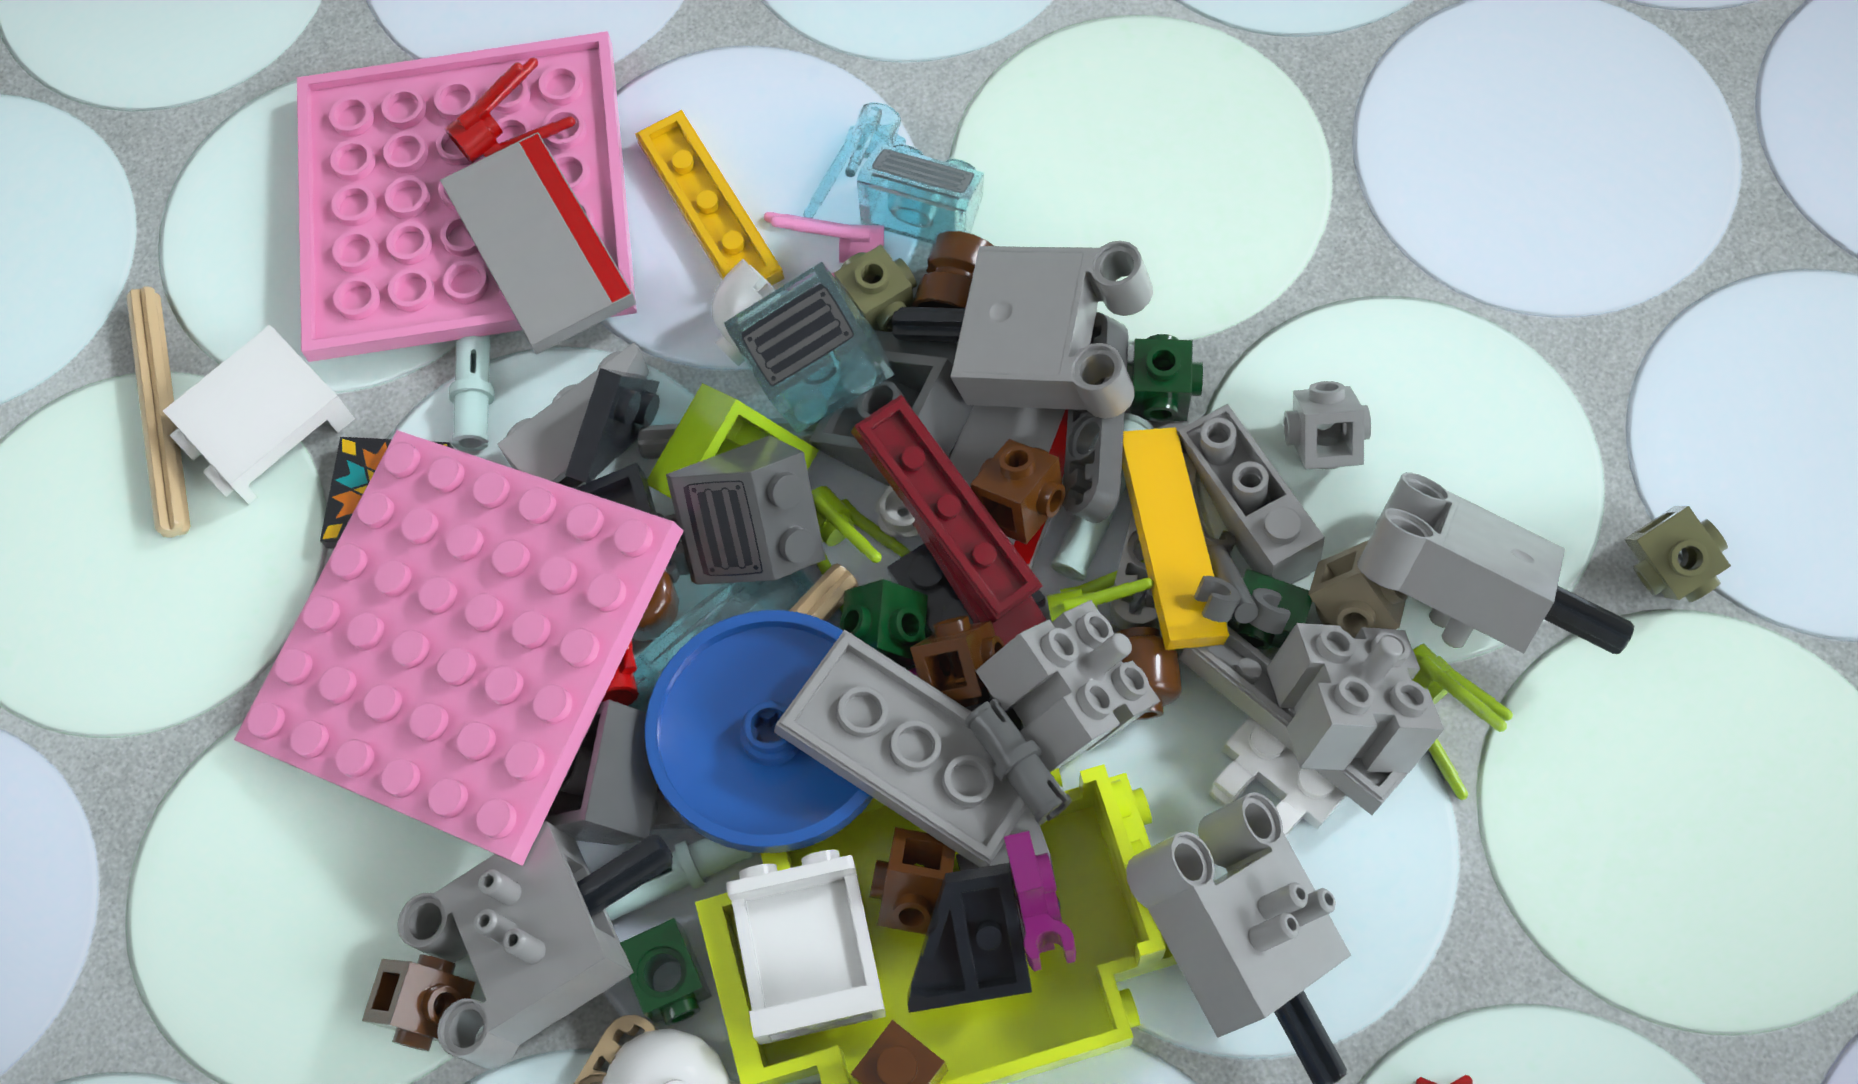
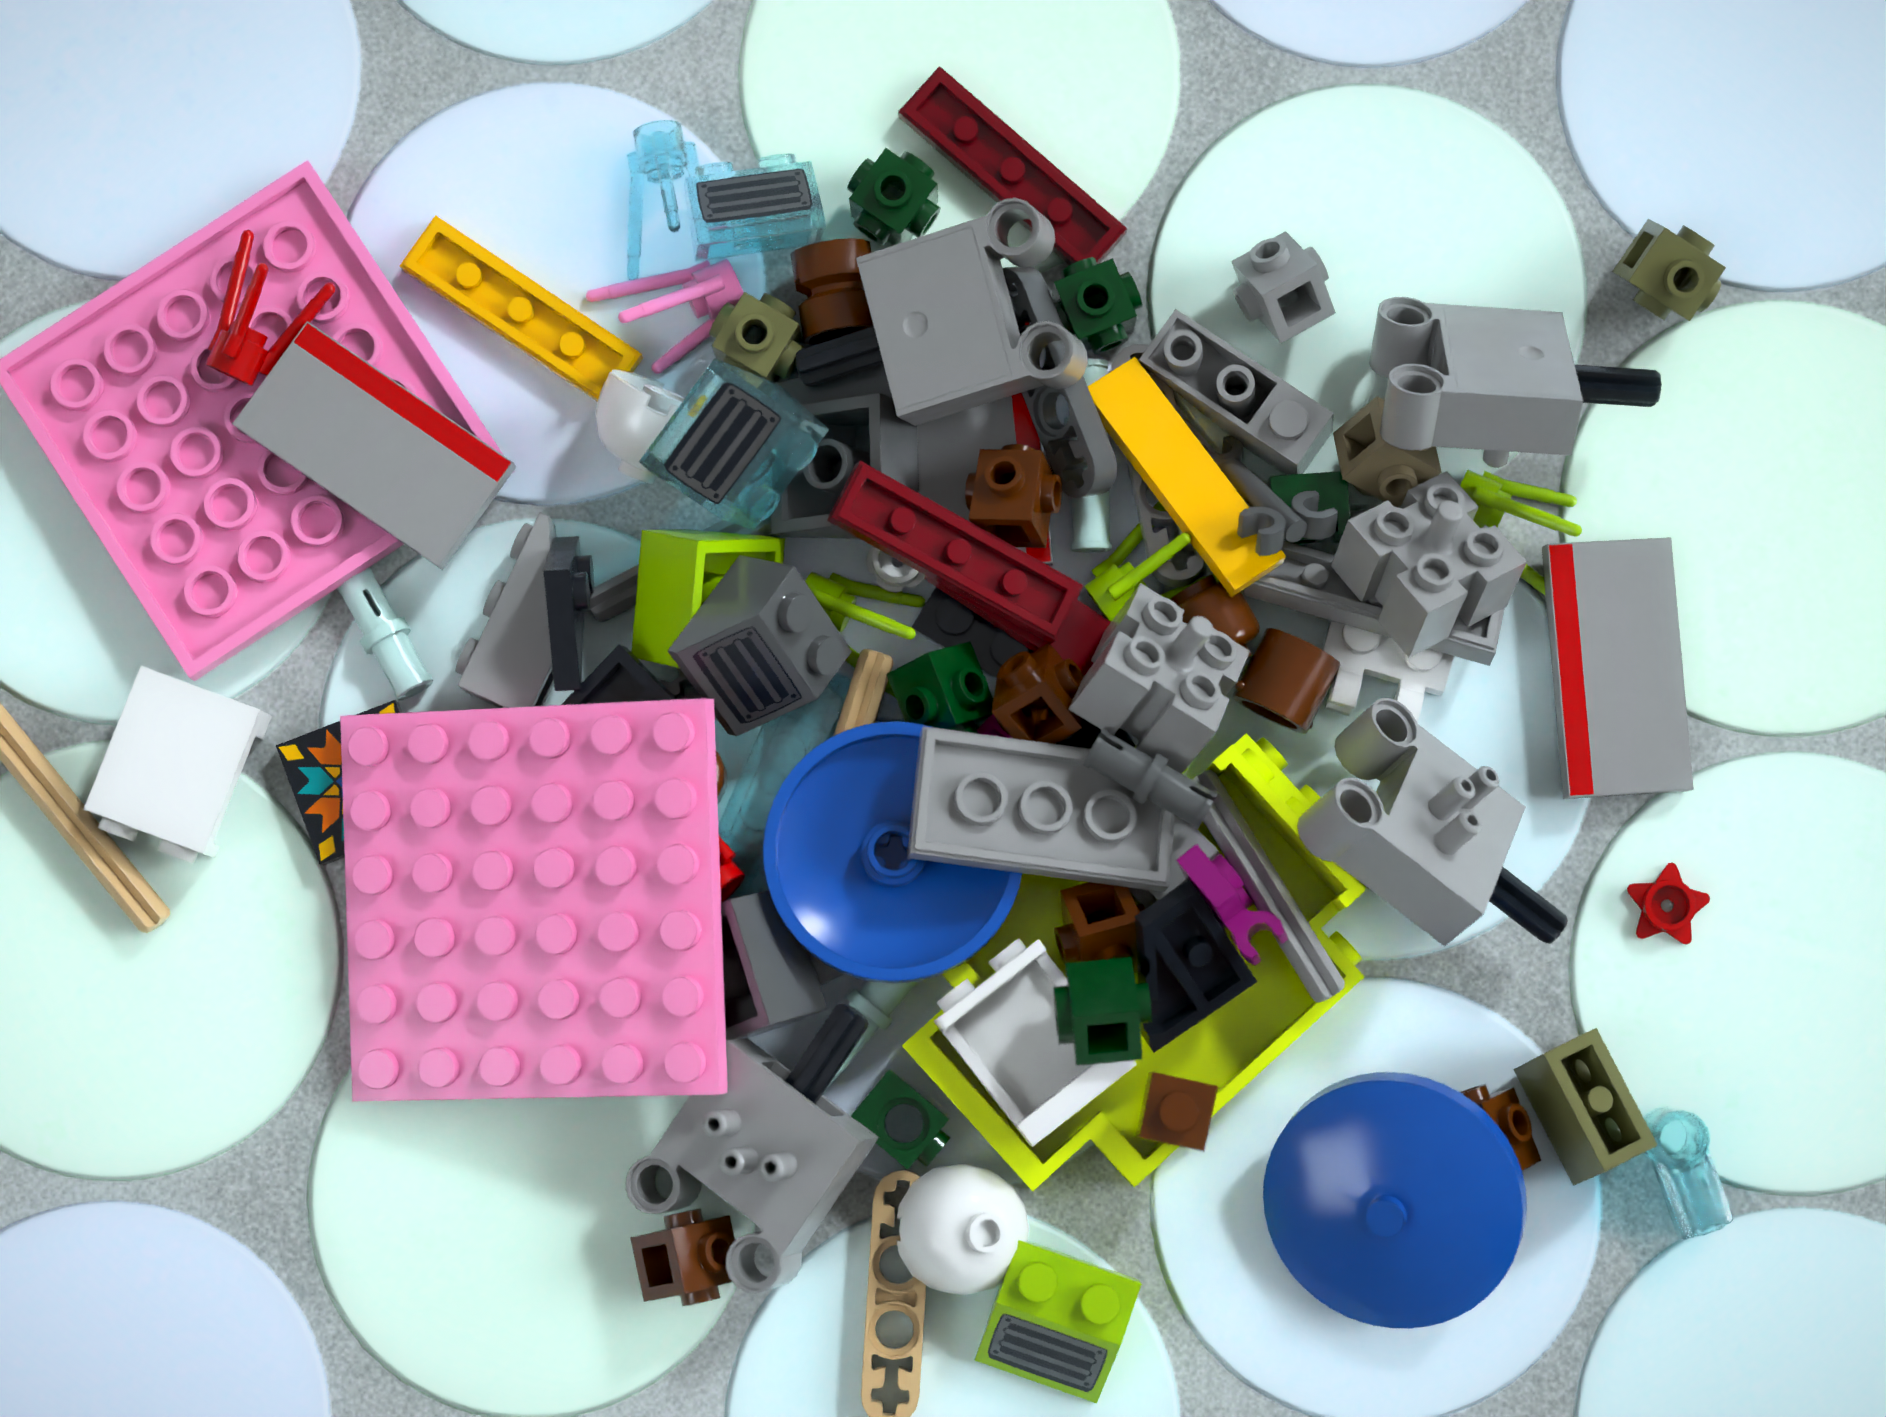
camera: 30 degrees left, 15 degrees up
none -> dark green brick [847,148,941,246]
none -> dark red tile [898,66,1127,265]
none -> dark green brick [1053,957,1152,1066]
none -> light grey axle [1192,770,1345,1003]
none -> reddish brown piece [1232,628,1341,734]
none -> light grey tile [1542,537,1694,799]

